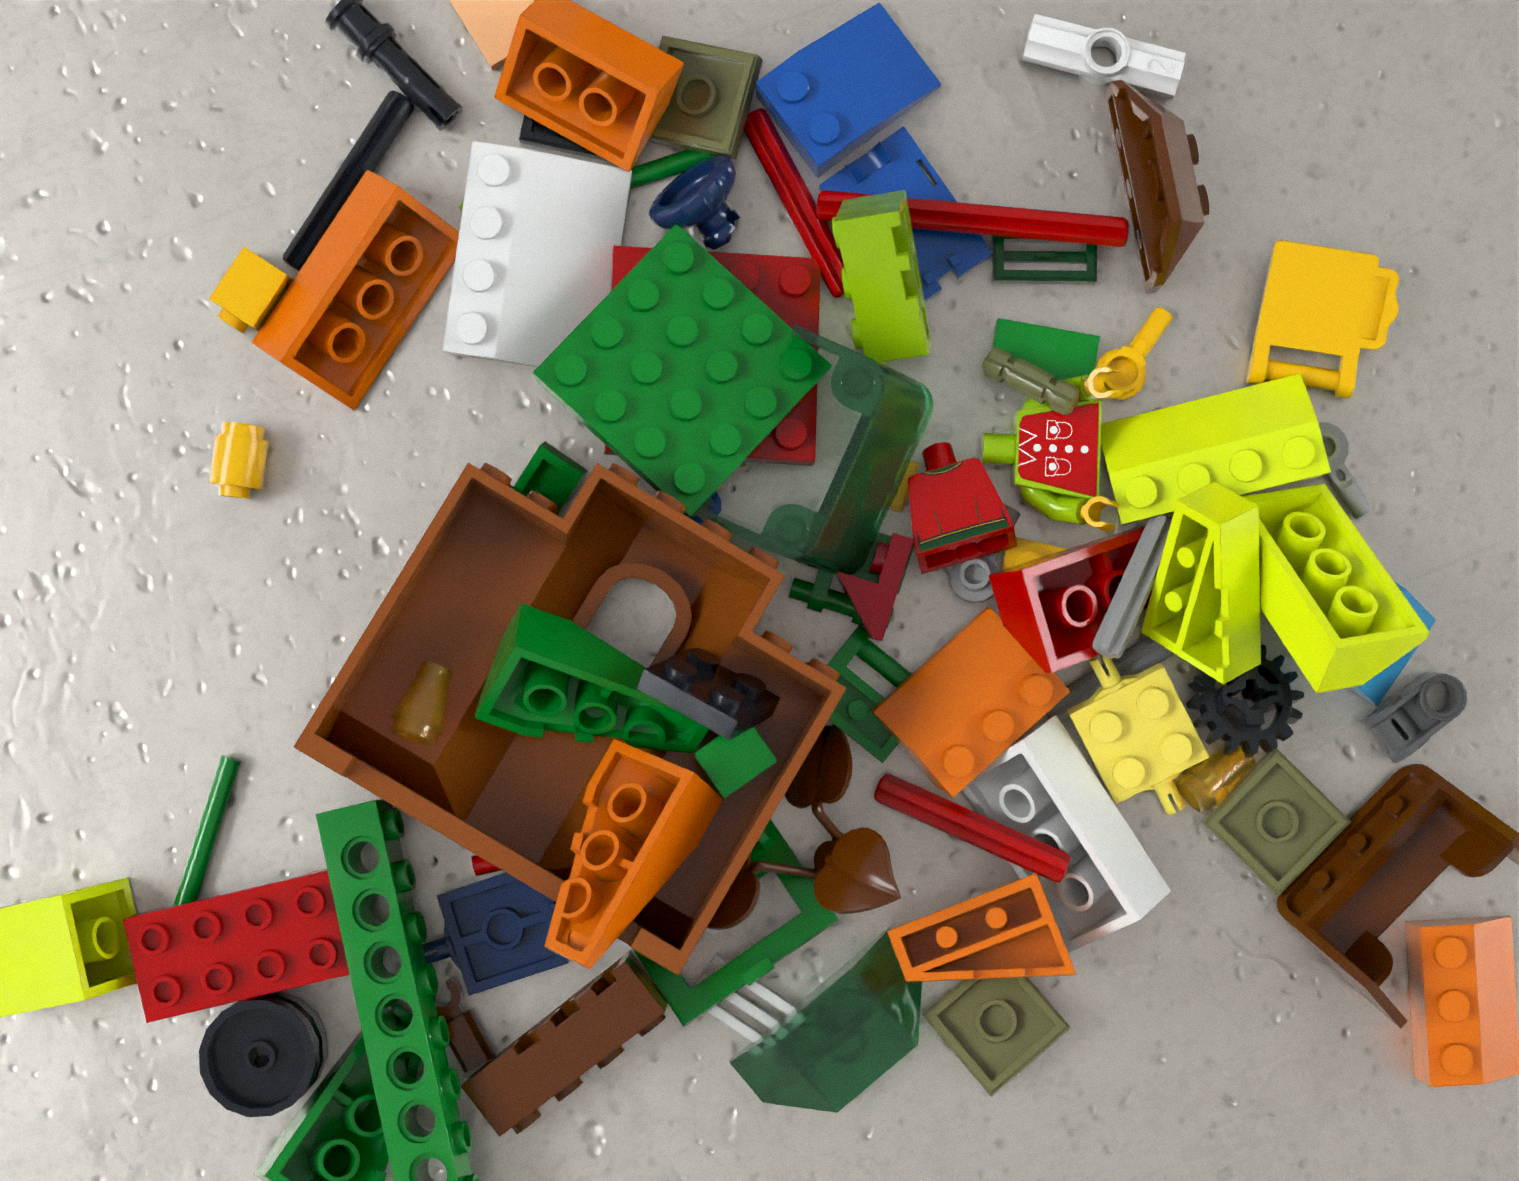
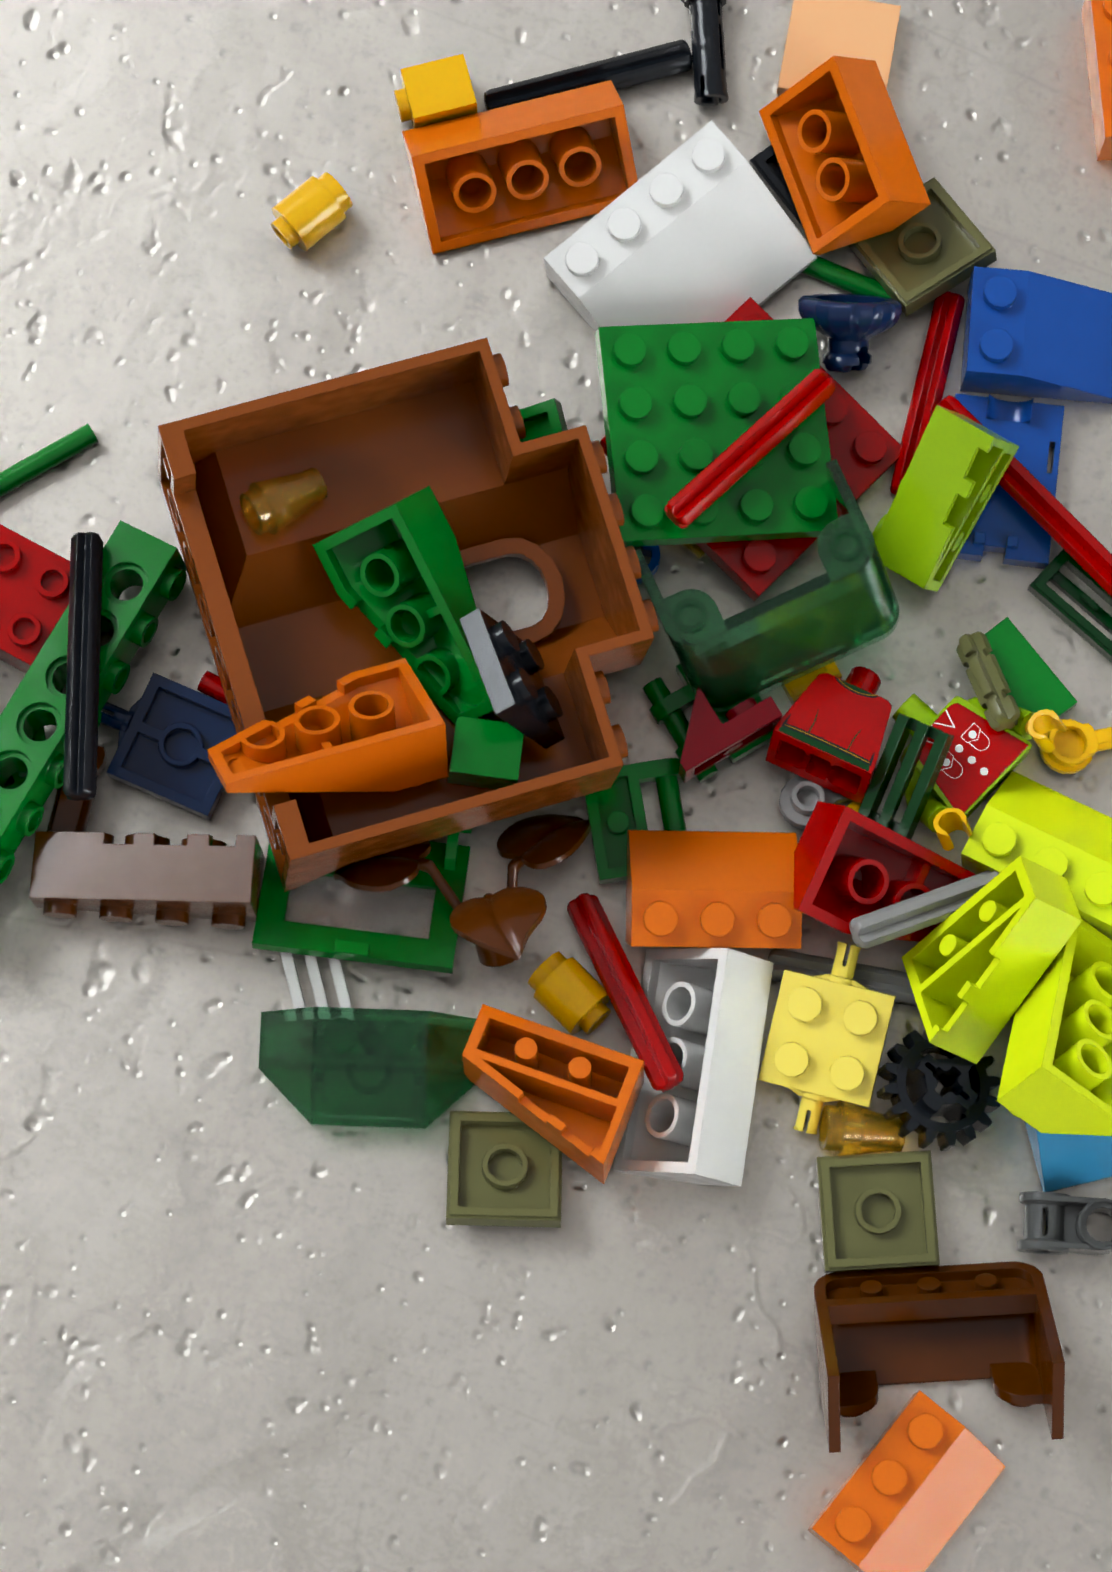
camera: 40 degrees right, 10 degrees down
none -> black axle [63,532,103,801]
none -> yellow brick [528,951,611,1035]
none -> red axle [664,368,836,529]
none -> dark green tile [858,713,955,840]

